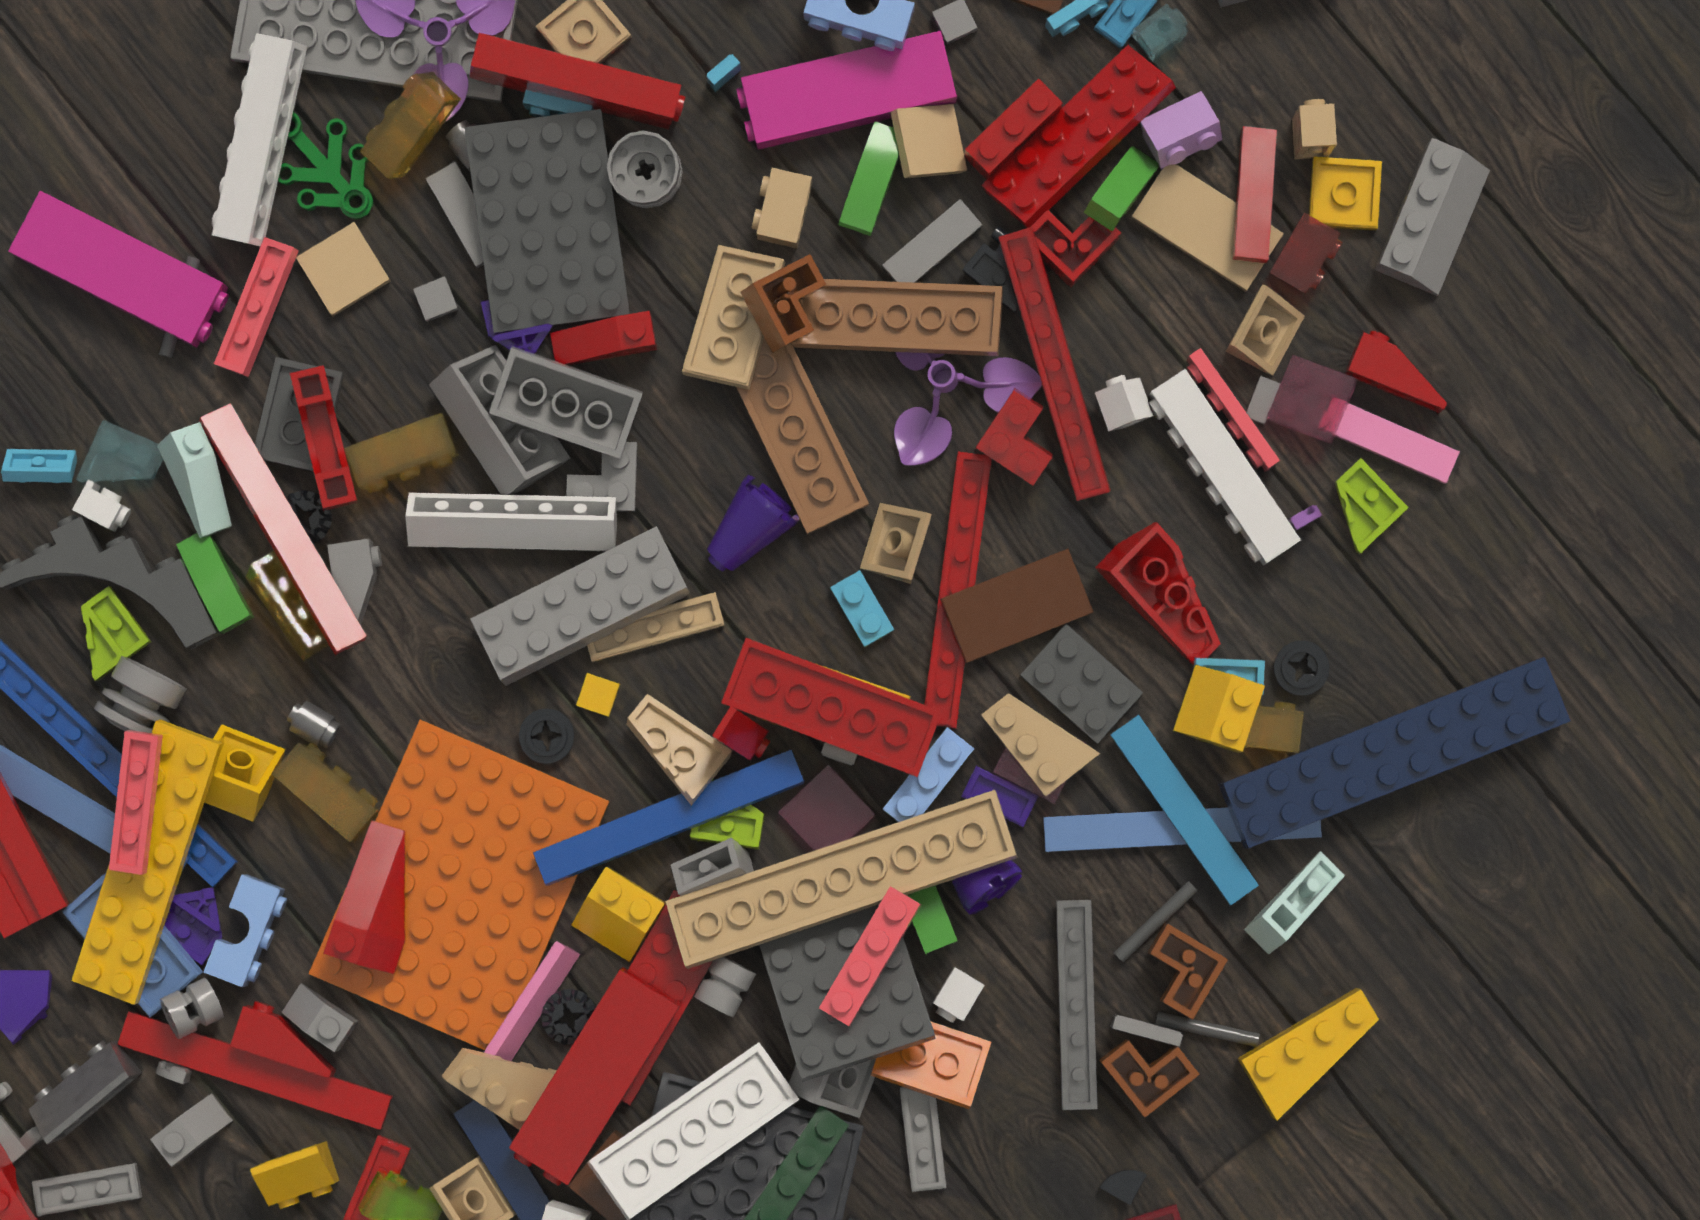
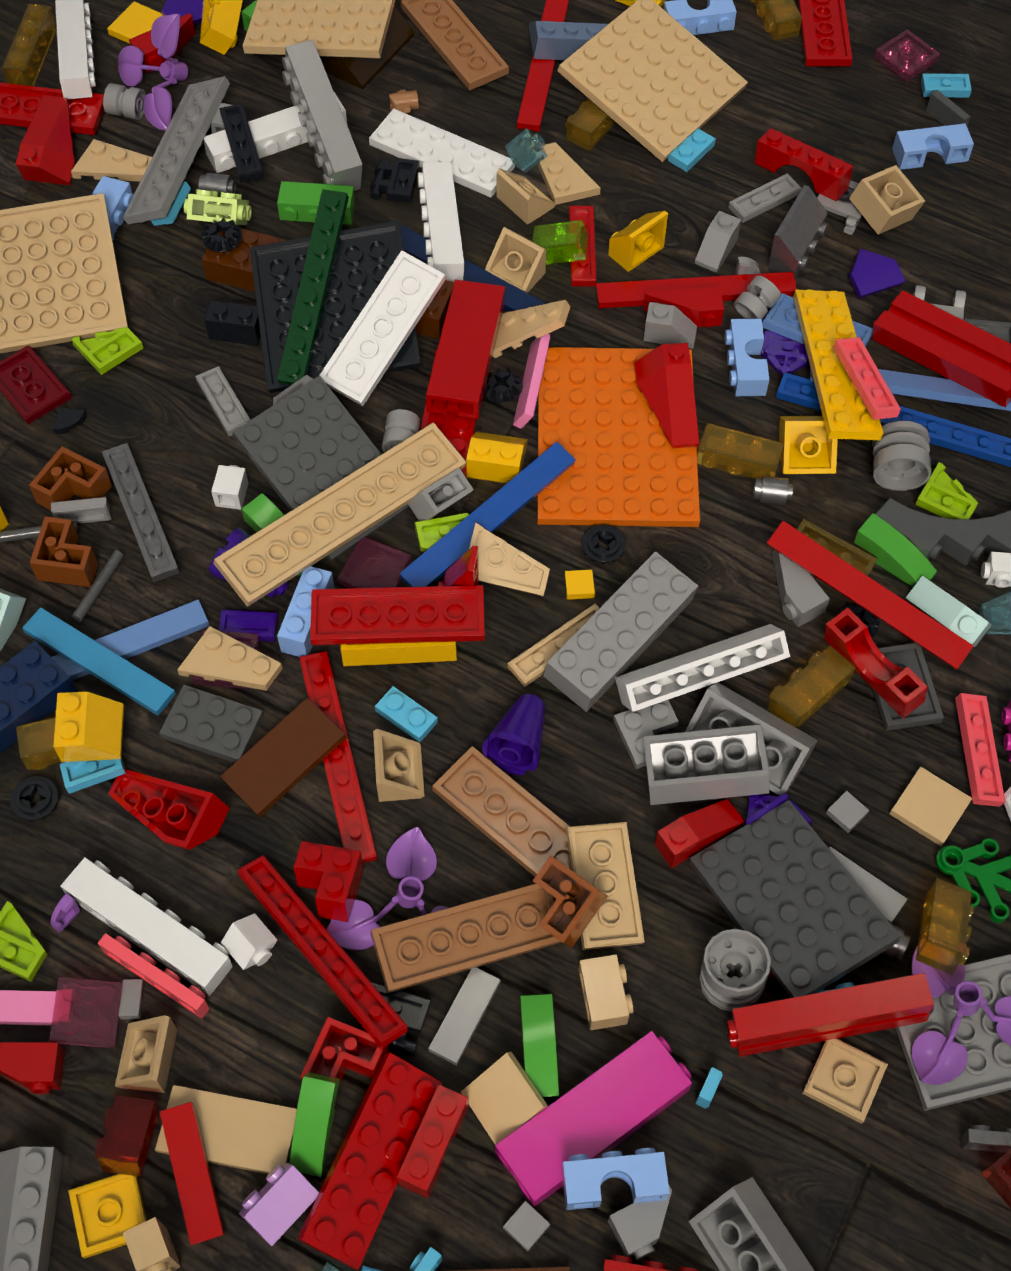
camera: 155 degrees right, 25 degrees down
coral plate [819,886,922,1026] -> none
orange plate [870,1021,991,1109] -> none

